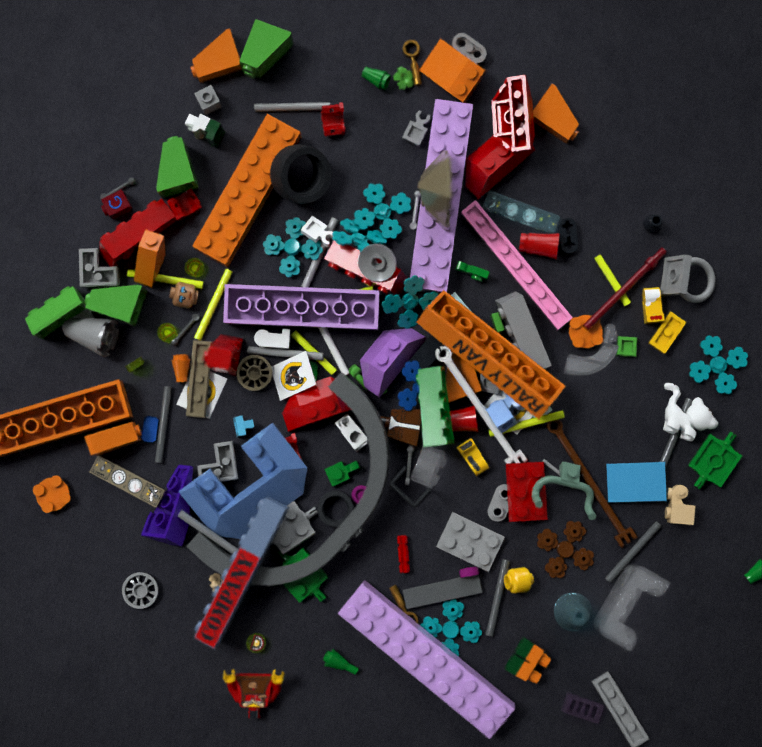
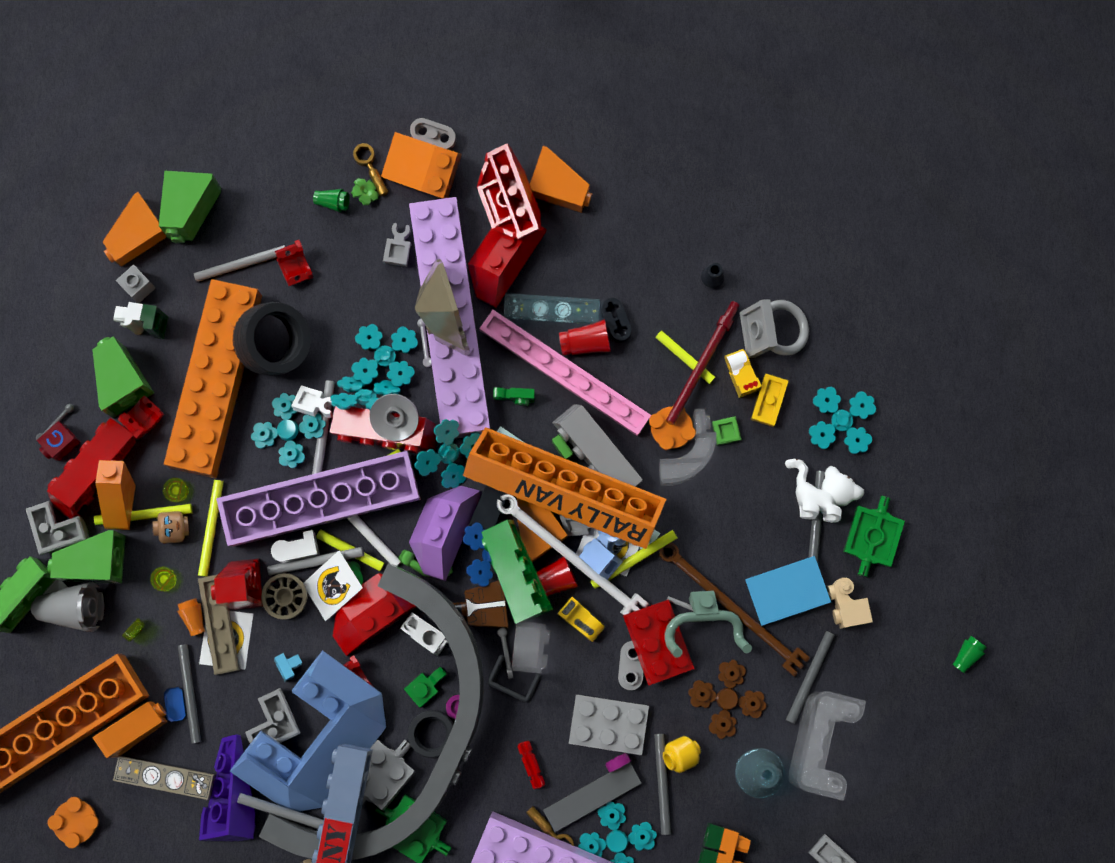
camera: 20 degrees left, 5 degrees down
dark grey hinge [171,314,200,346] -> none

